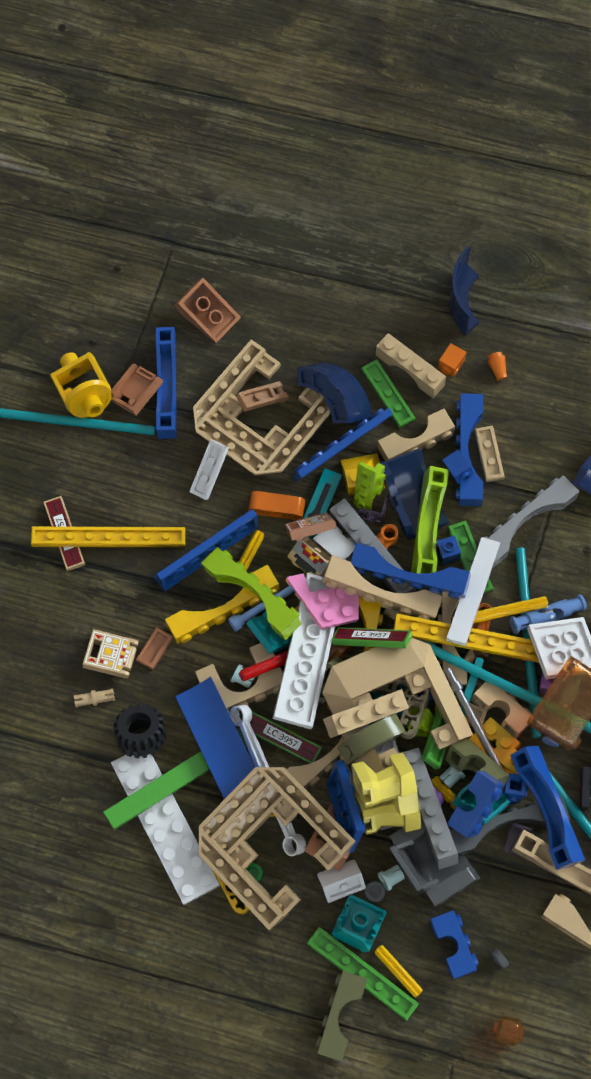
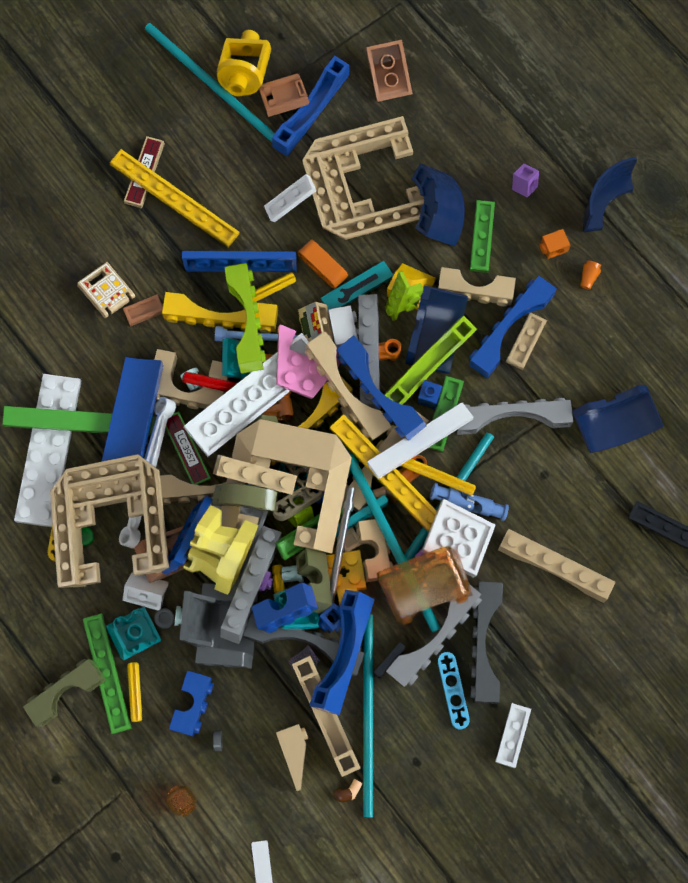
camera: 35 degrees right, 5 degrees up
tan pin [74,688,115,707] -> none
black tyre [114,703,166,759] -> none
medium nougat plate [236,381,289,412] -> none
nougat container [285,513,336,542] -> none
blue plate [291,408,393,482] -> none
tile [331,627,412,648] -> none
clear purple bracket [358,496,388,523] -> none
tan arch [376,333,446,398] -> none
blue brick [443,450,474,484] -> none
none -> medium lavender brick [512,164,539,197]

